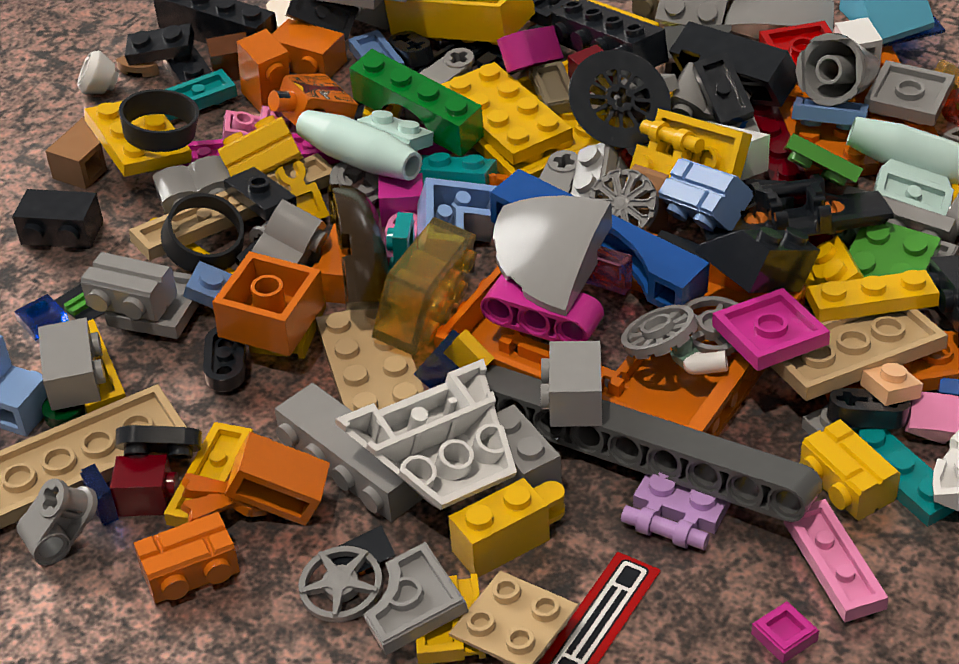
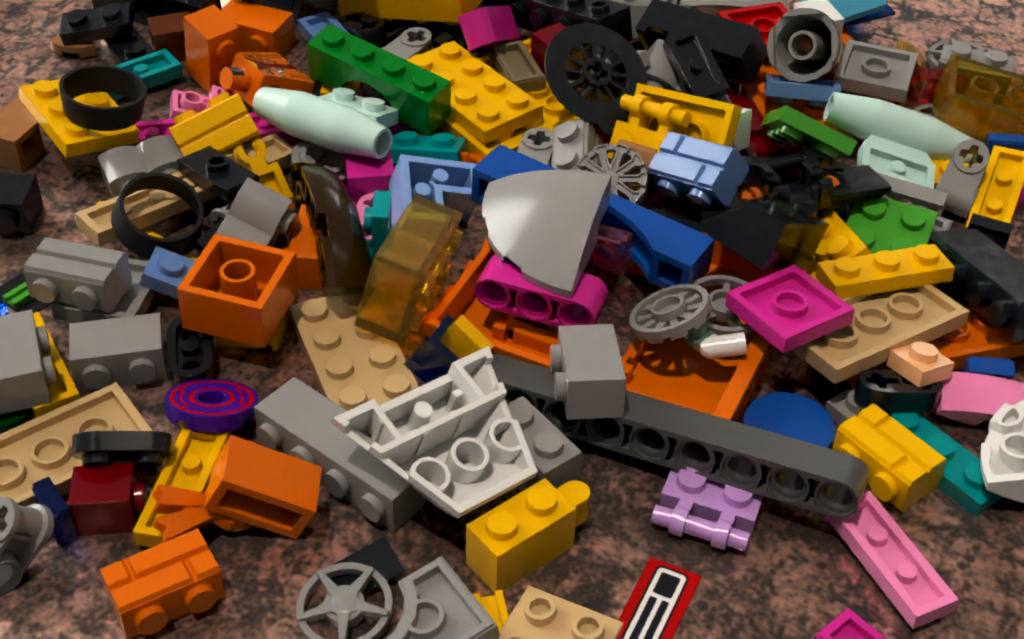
camera: 10 degrees left, 0 degrees up
white cone [77,50,119,94] -> none
none -> light grey brick [69,312,168,392]
none -> dark purple tile [165,379,259,433]
none -> blue tile [742,392,835,449]

